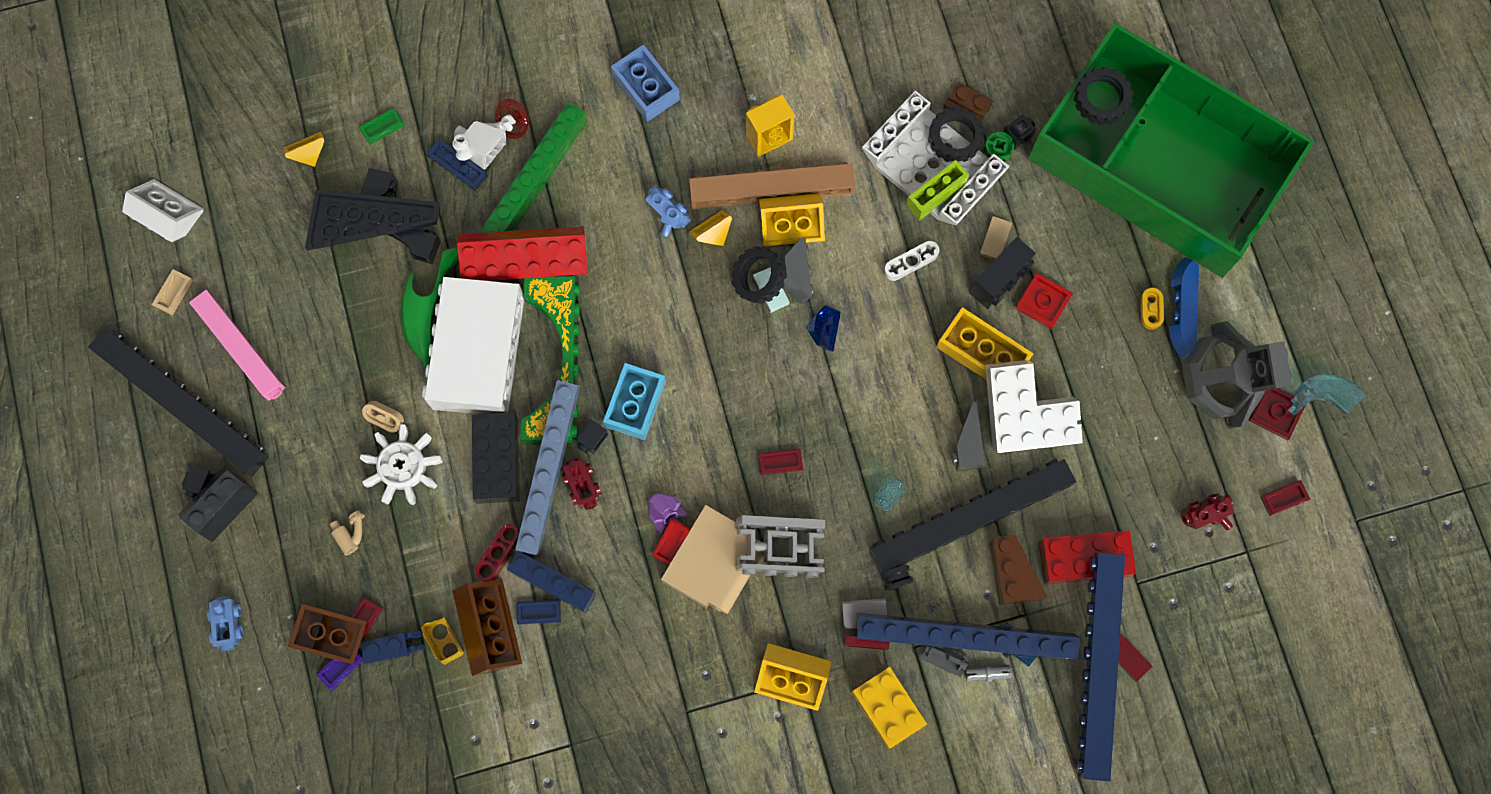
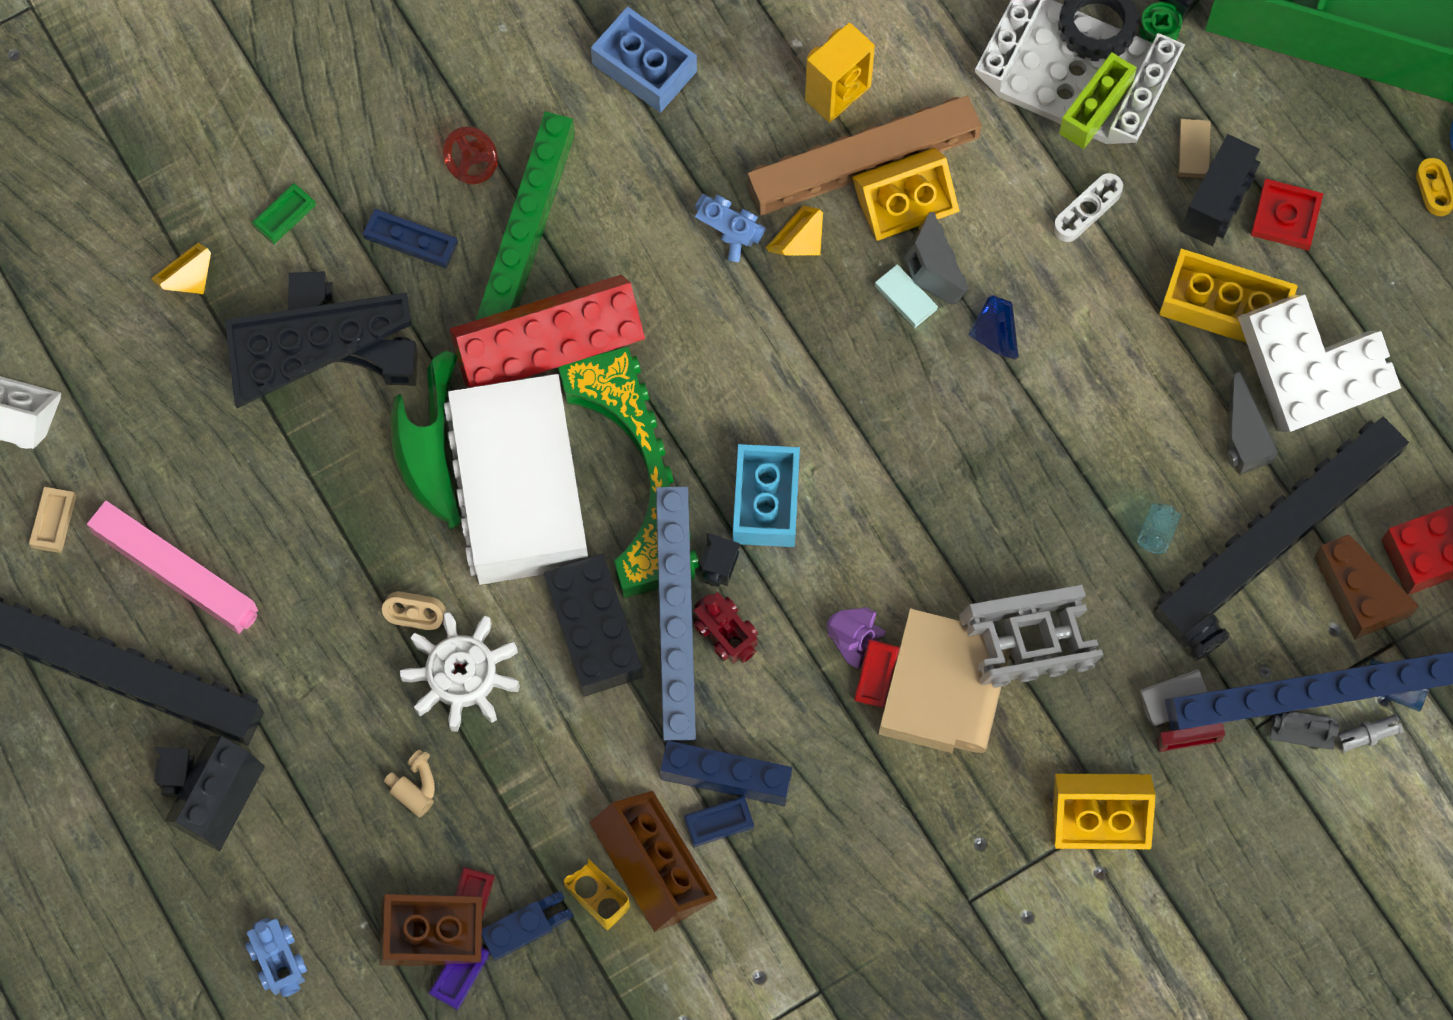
camera: 15 degrees left, 5 degrees down
white torso [453,115,516,170] -> none
dark red beam [475,524,520,581] -> none
black tyre [731,246,787,304] -> none
dark red tile [758,449,803,475] -> none
yellow brick [851,667,927,750] -> none

